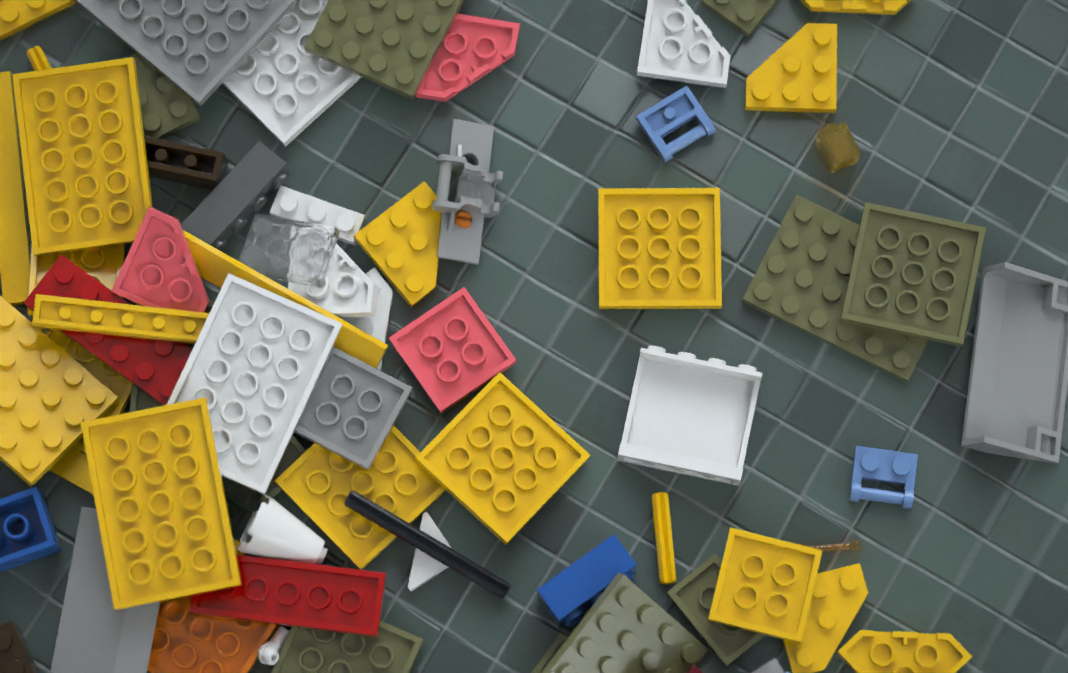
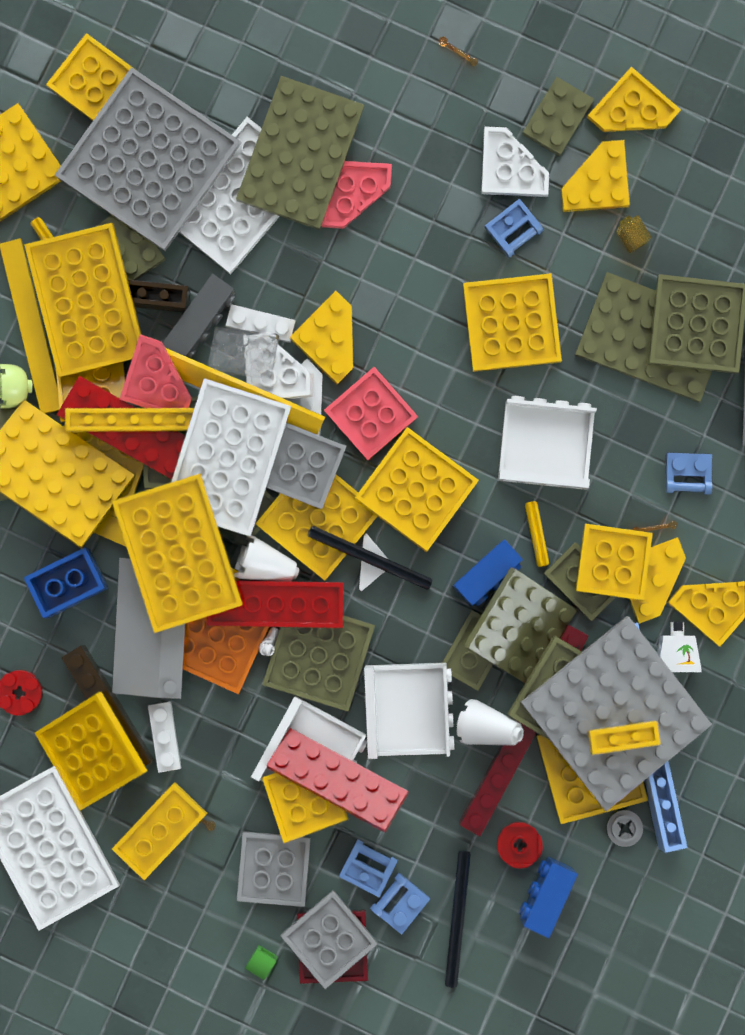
camera: 10 degrees left, 10 degrees up
light grey piece [432,119,503,265] -> none

